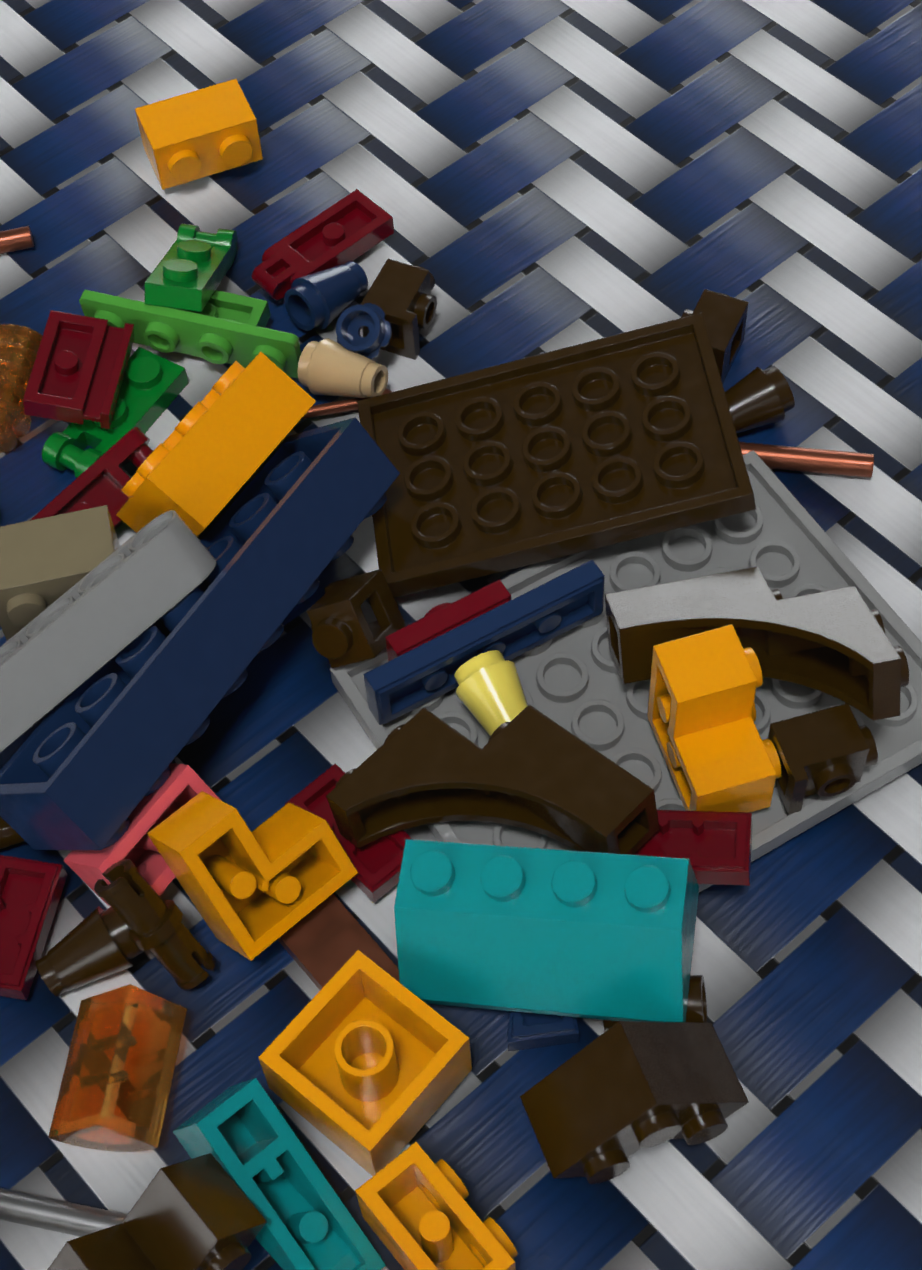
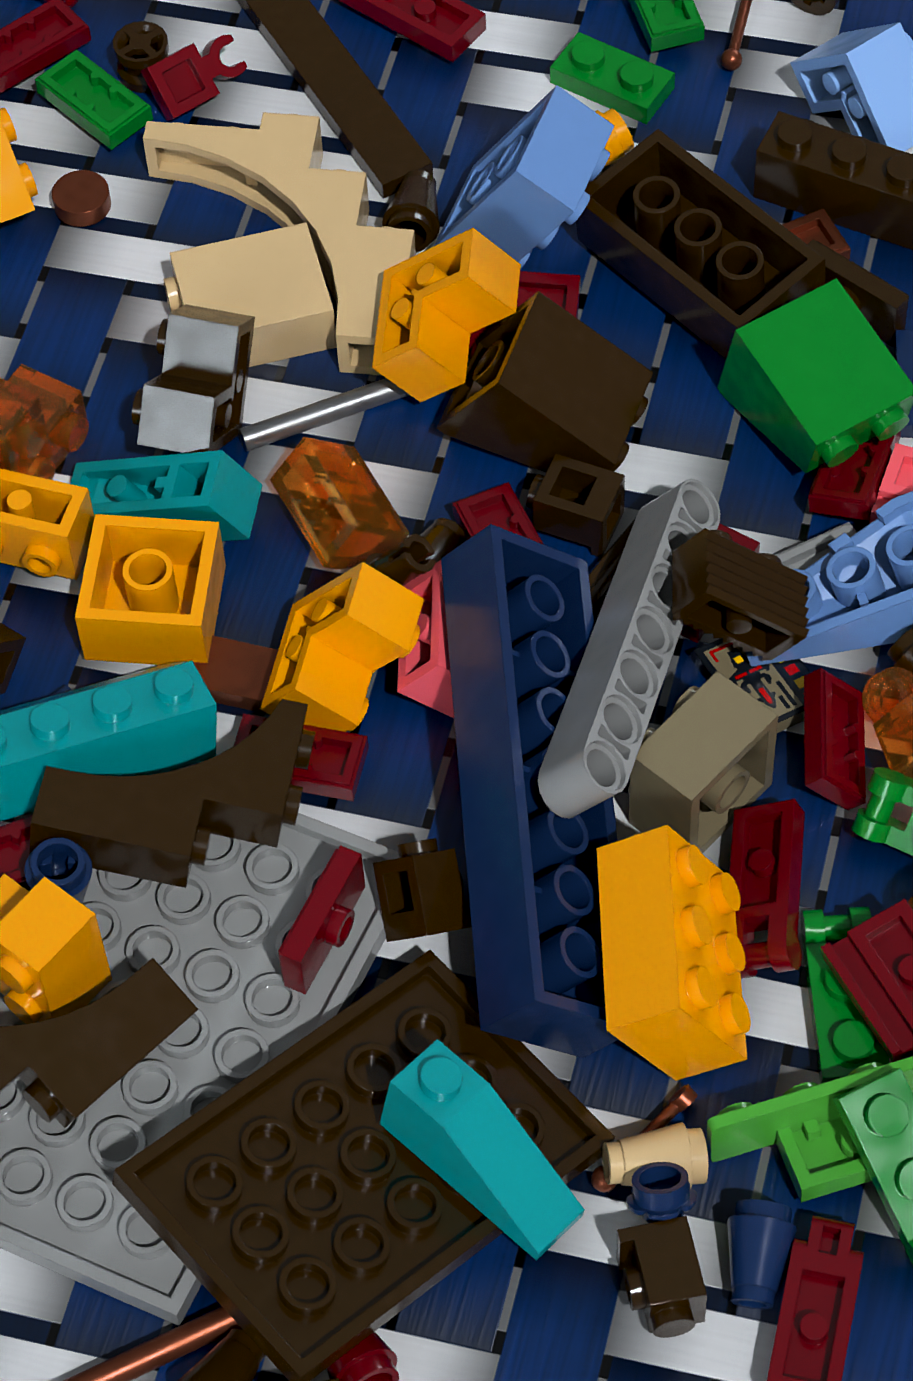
camera: 145 degrees right, 0 degrees up
dark blue tile [363,559,605,725] -> none
light yellow cone [454,650,528,737] -> none
none -> dark blue cone [24,838,92,904]
none -> teal slope [380,1039,585,1261]

